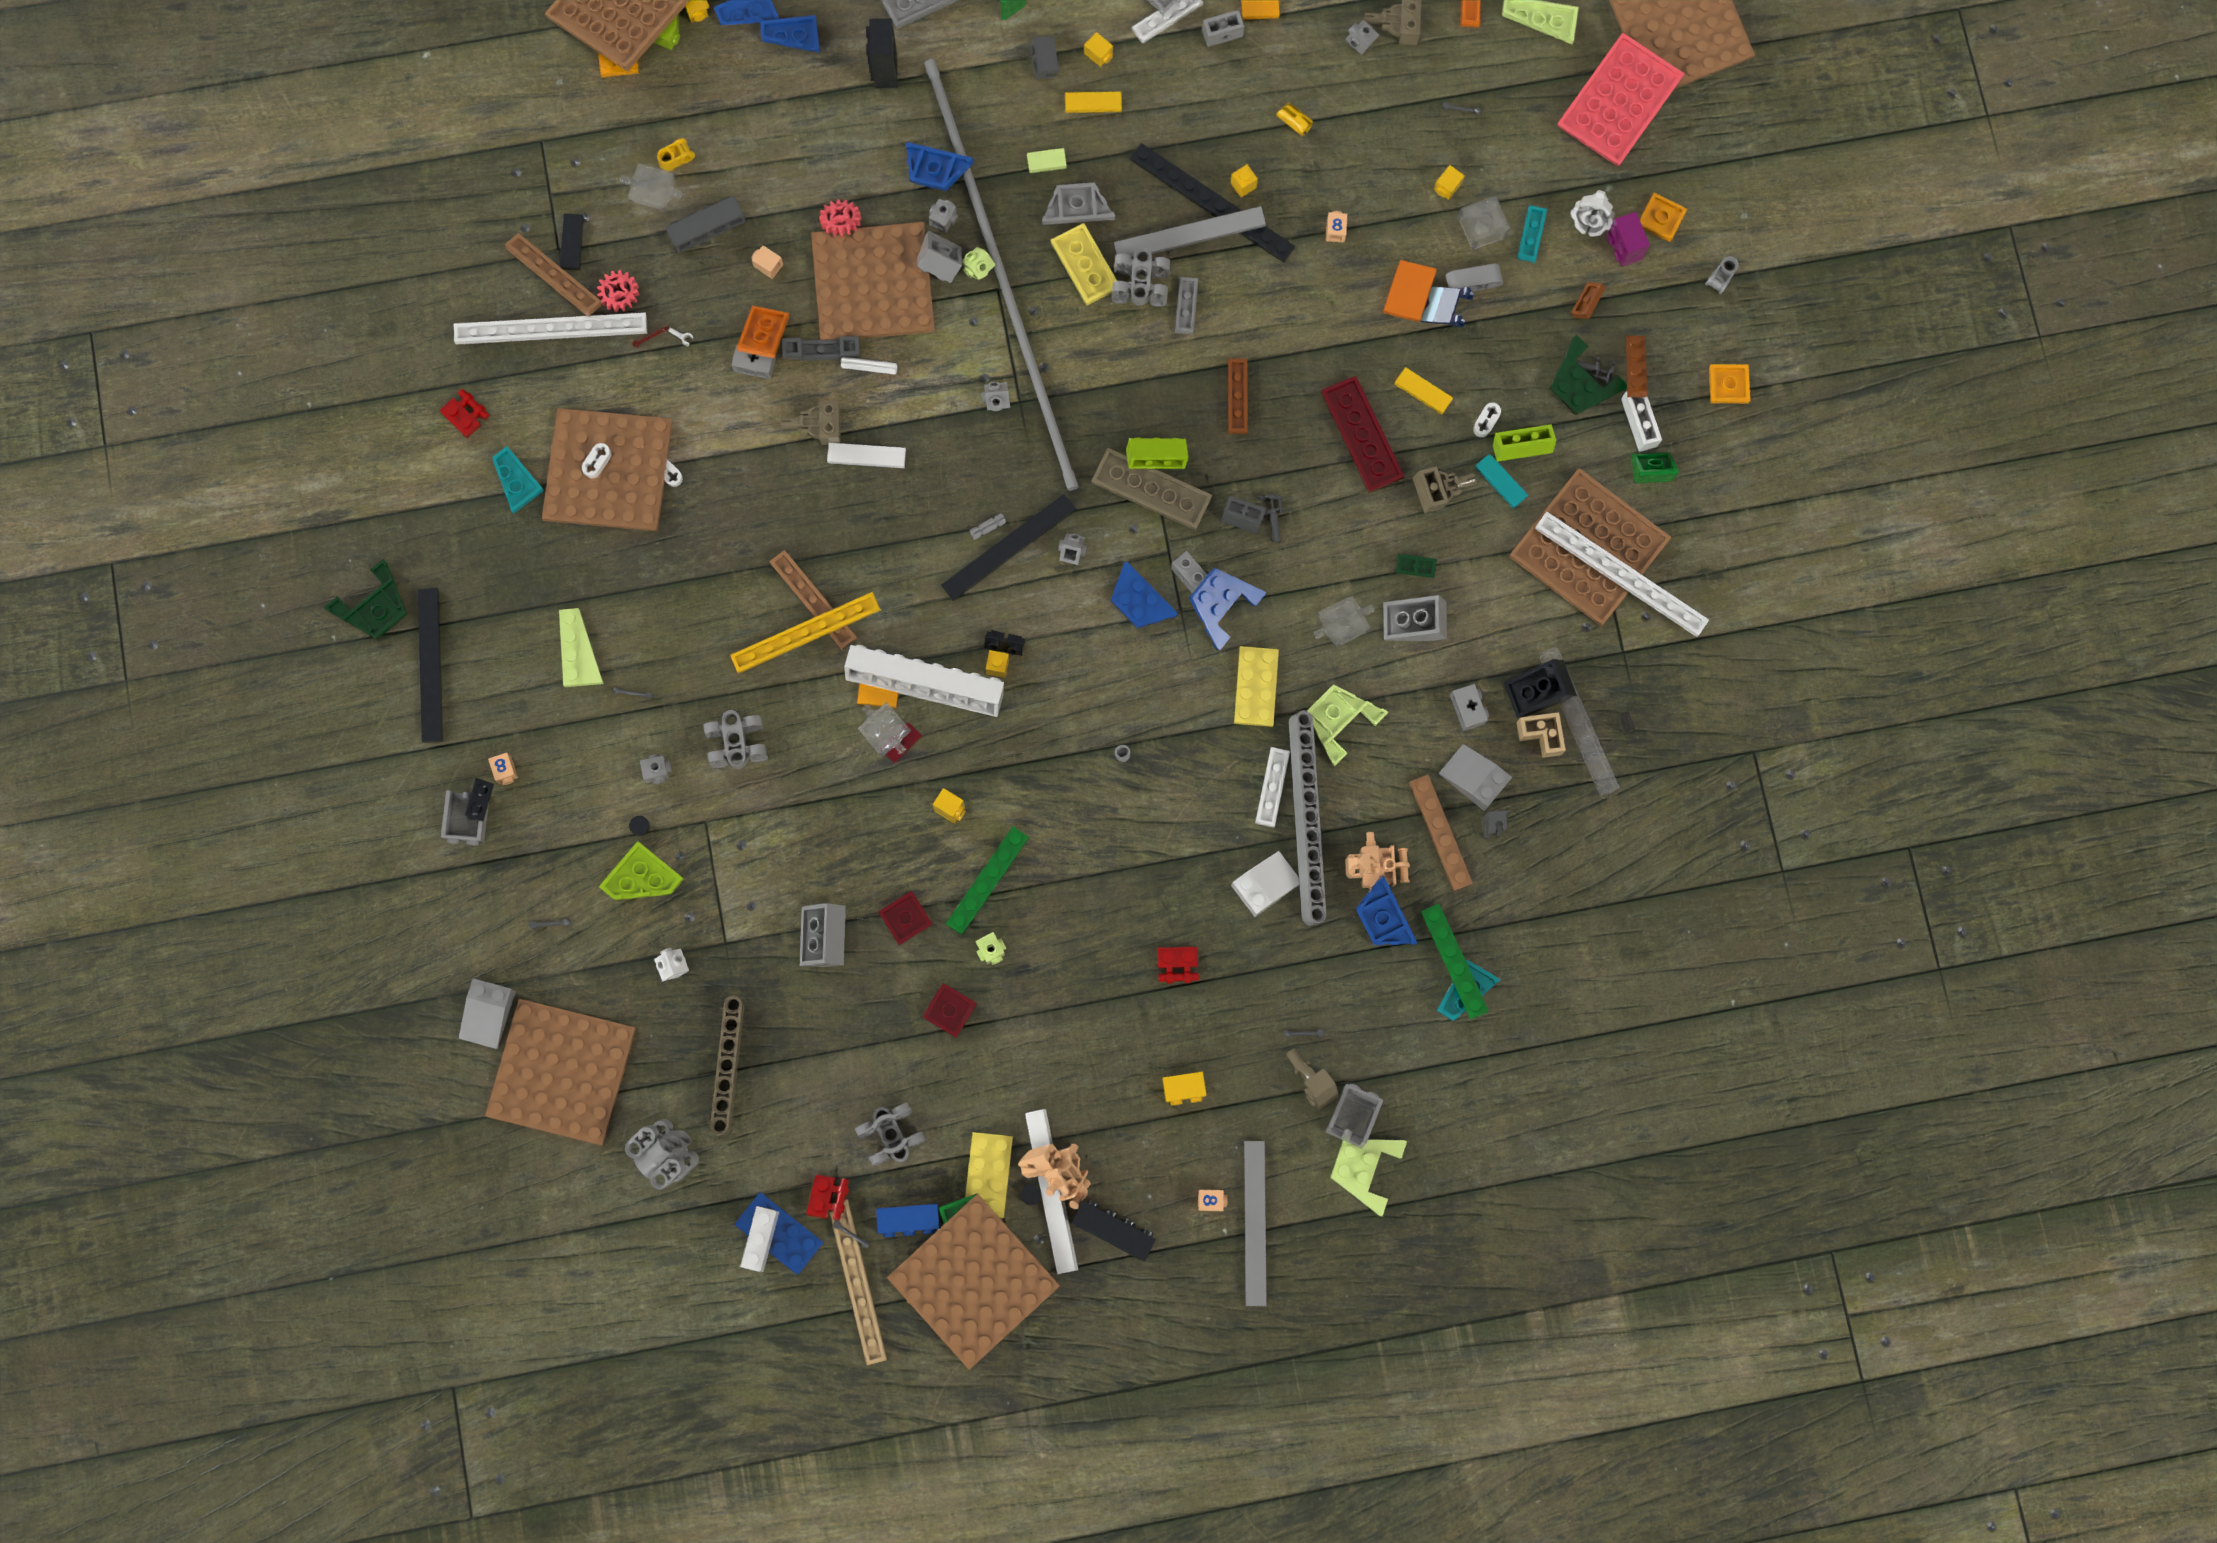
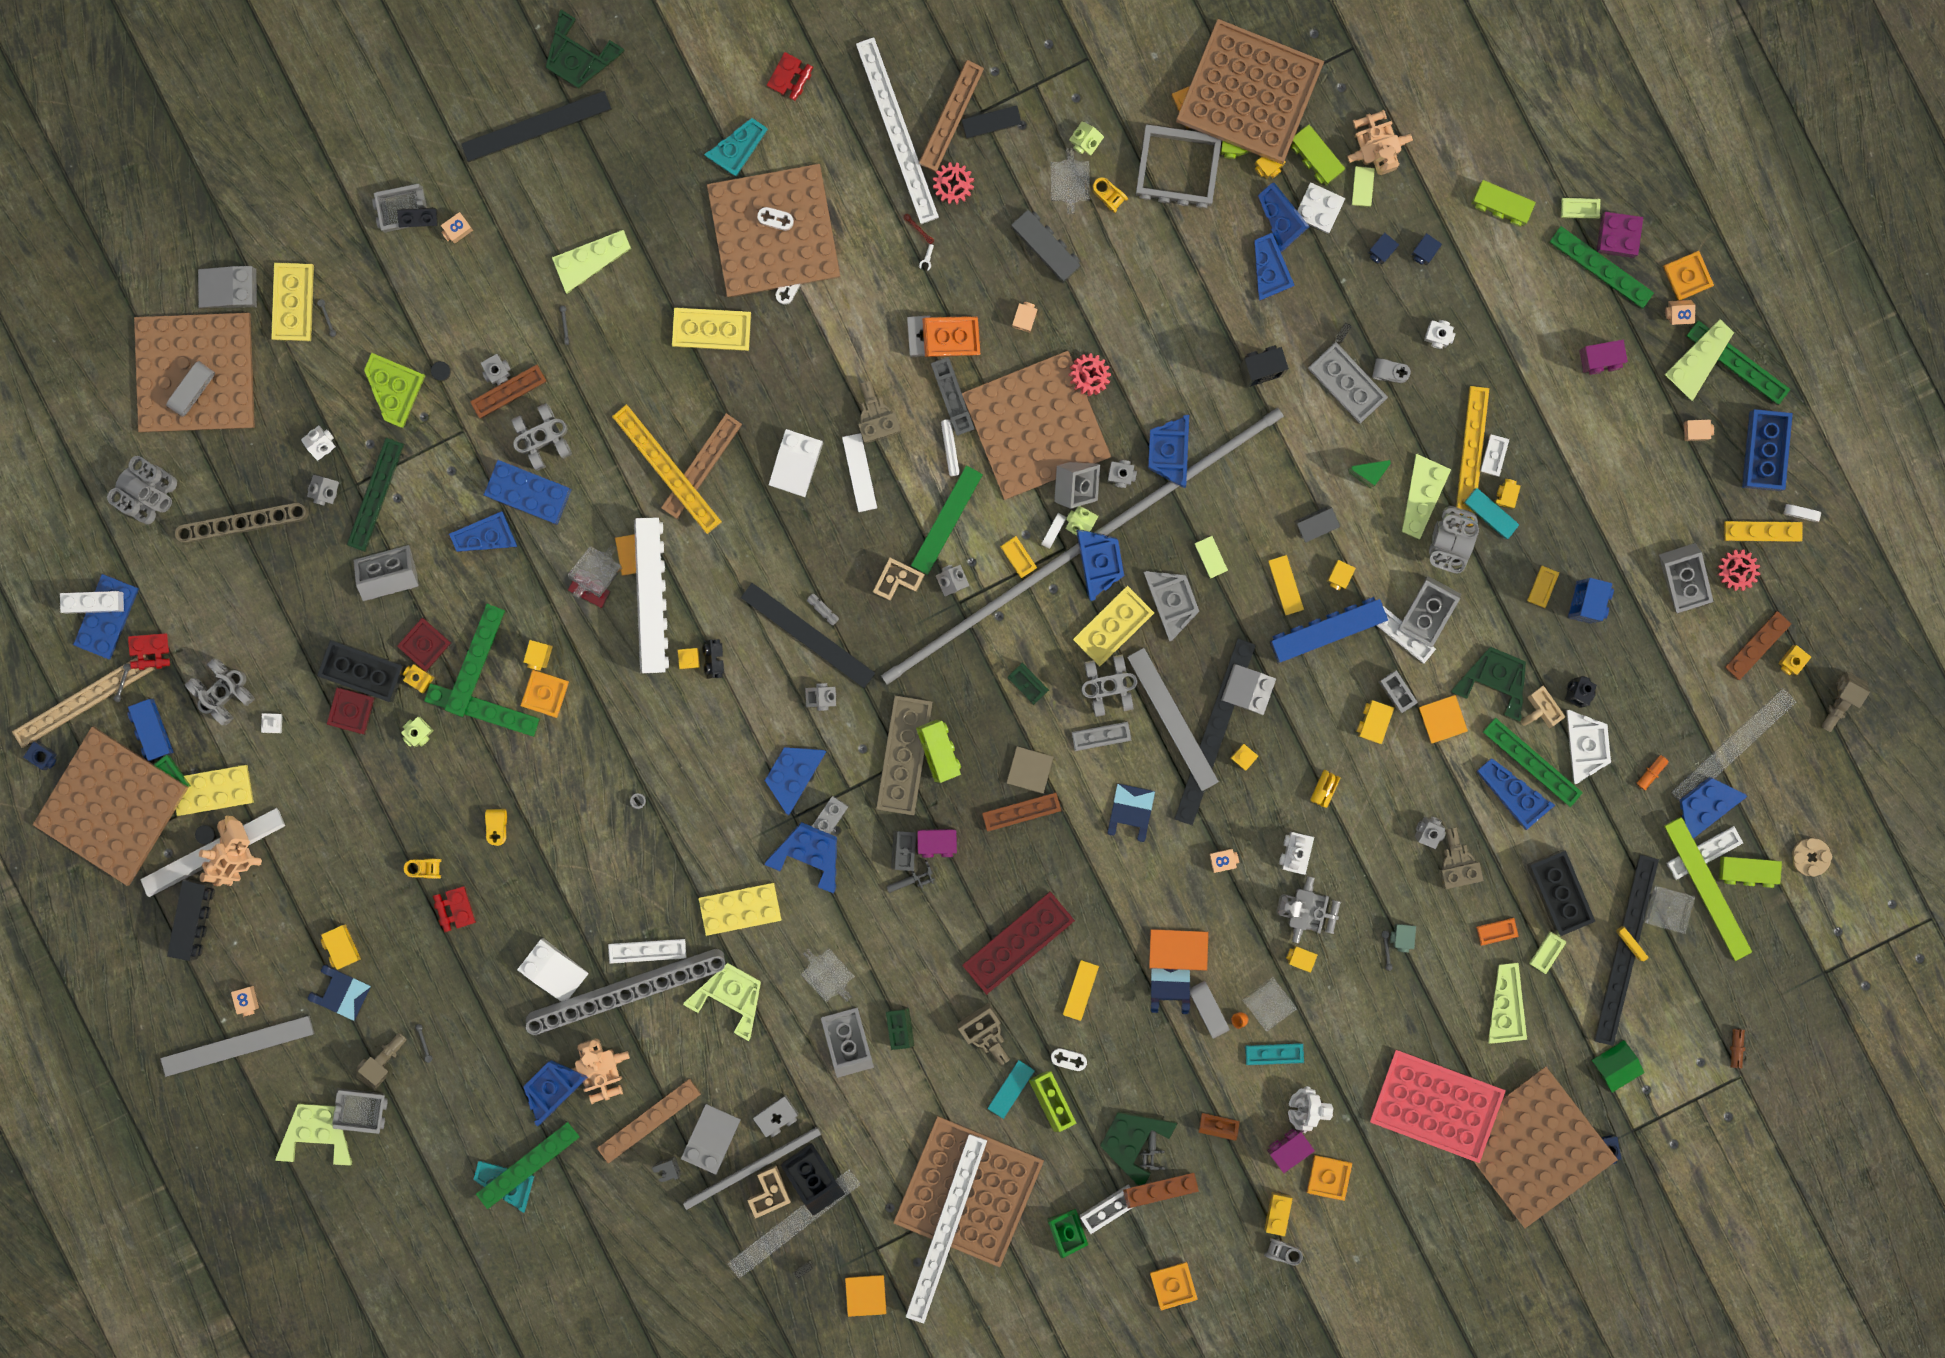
camera: 80 degrees right, 10 degrees up
none -> dark blue brick [23,741,57,770]
none -> light grey beam [166,361,215,417]
none -> white tile [261,713,282,733]
none -> light yellow plate [272,263,314,341]
none -> light grey brick [307,475,339,506]
none -> dark blue flag [307,965,371,1021]
none -> black brick [317,640,406,702]
none -> dark green tile [347,437,405,552]
none -> yellow brick [403,664,435,693]
none -> yellow piece [404,859,442,878]
none -> green plate [445,604,505,718]
none -> blue wing [449,511,518,552]
none -> dark orange plate [470,365,547,419]
none -> blue brick [484,460,572,525]
none -> yellow piece [485,809,507,846]
none -> light orange tile [520,669,569,718]
none -> light yellow plate [672,308,751,351]
none -> light grey tile [683,1127,822,1210]
none -> white slope [769,429,823,497]
none -> light orange tile [845,1275,886,1317]
none -> tan brick [873,558,925,601]
none -> green tile [911,465,983,575]
none -> magenta brick [918,829,957,858]
none -> yellow tile [1000,536,1037,578]
none -> dark green hinge [1007,662,1049,705]
none -> dark tan tile [1007,747,1054,794]
none -> white beam [1041,513,1067,549]
none -> yellowish green brick [1069,122,1104,155]
none -> blue wing [1076,529,1124,601]
none -> dark blue flag [1107,784,1155,842]
none -> light grey window [1135,125,1221,208]
none -> light grey slope [1221,664,1276,715]
none -> orange hinge [1231,1012,1249,1029]
none -> yellow brick [1264,1192,1293,1236]
none -> blue brick [1270,597,1388,663]
none -> light grey piece [1276,876,1342,943]
none -> white brick [1279,832,1314,875]
none -> yellow brick [1356,700,1394,744]
none -> sand green brick [1390,924,1416,952]

